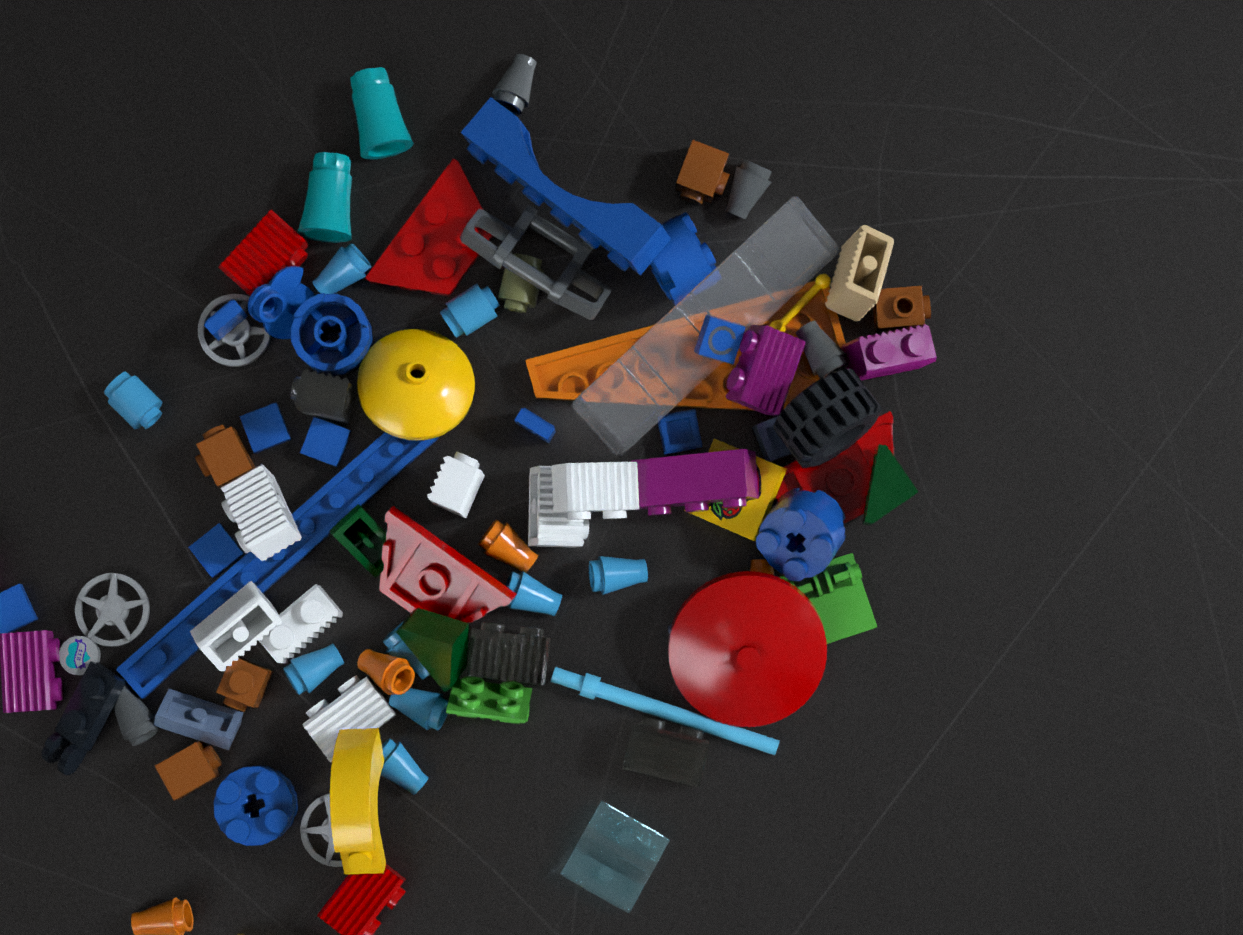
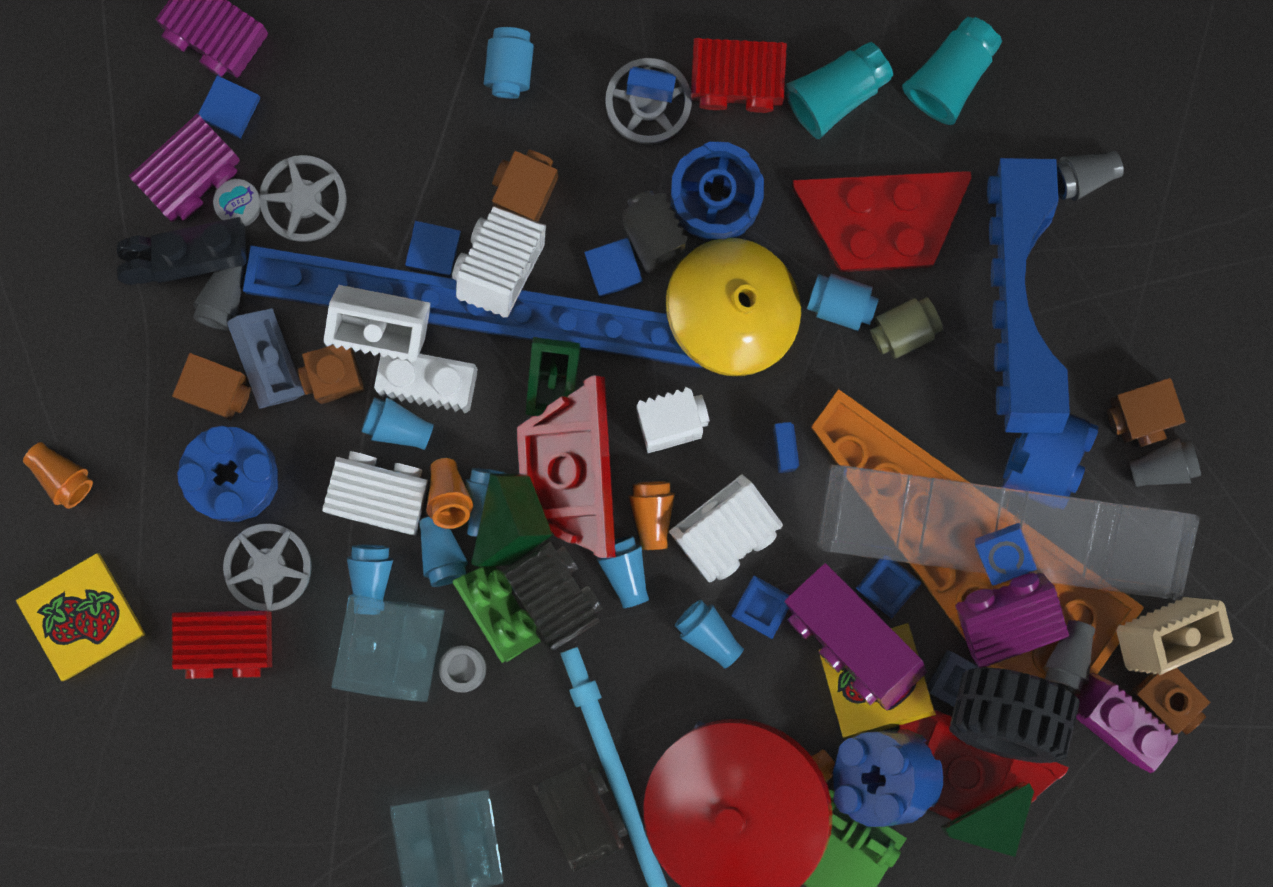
camera: 50 degrees right, 0 degrees up
blue tile [240,403,291,454] -> none
blue plate [248,266,315,339] -> none
dark azure cone [312,243,371,294] -> none
yellow arch [330,728,386,874] -> none
dark grey bar [460,205,612,320] -> none
white brick [551,462,639,520] -> none
yellow hinge [769,273,831,332] -> none
none -> clear light blue slope [331,594,445,702]
none -> light grey tile [439,646,486,692]
none -> blue tile [731,576,790,639]

